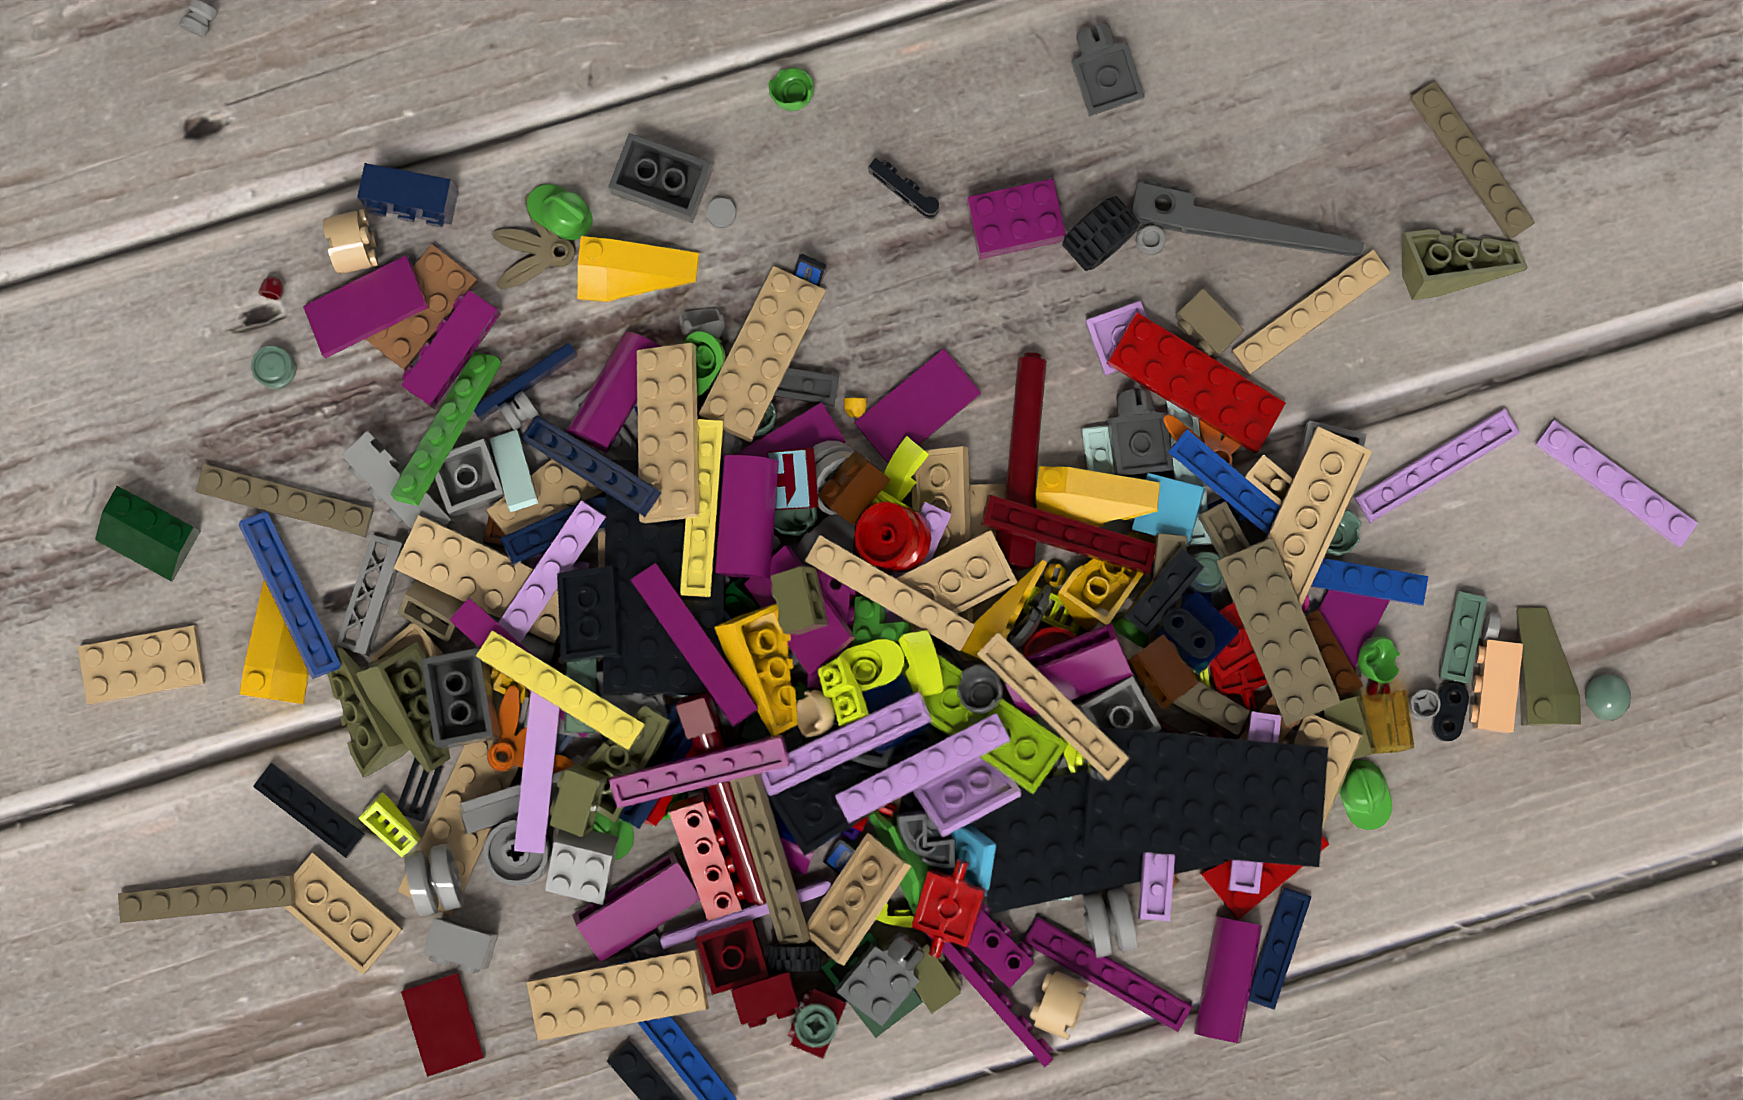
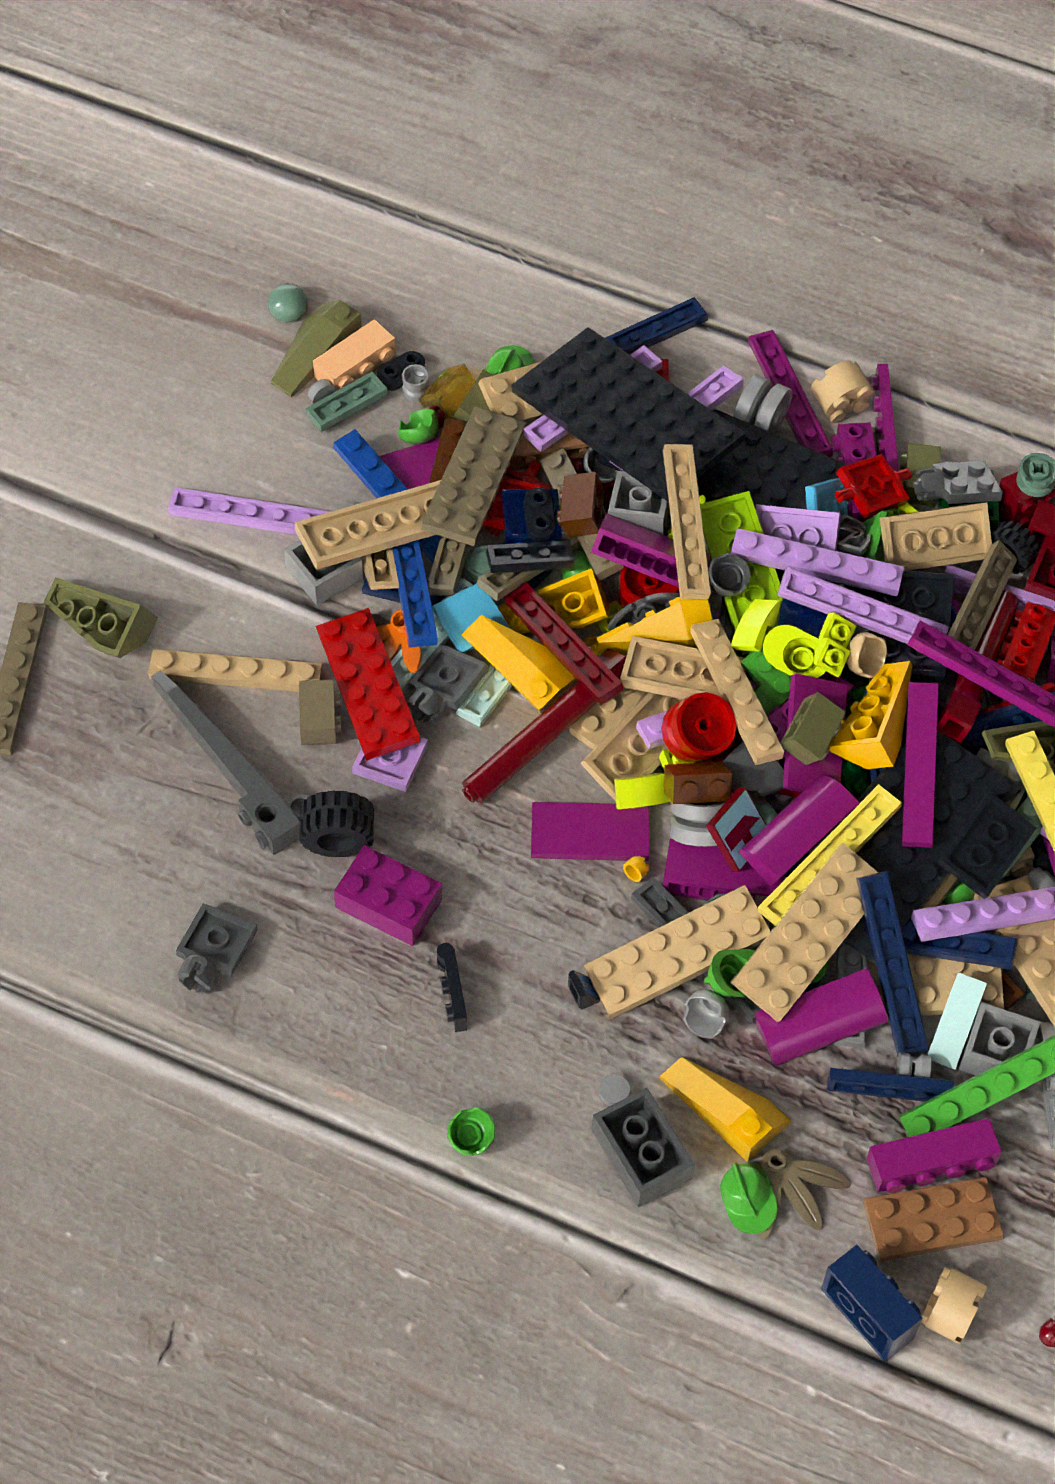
camera: 145 degrees left, 25 degrees down
magenta tile [303,255,429,358] -> none
magenta brick [1194,917,1262,1044] -> none
lavender plate [1535,420,1698,548] -> none

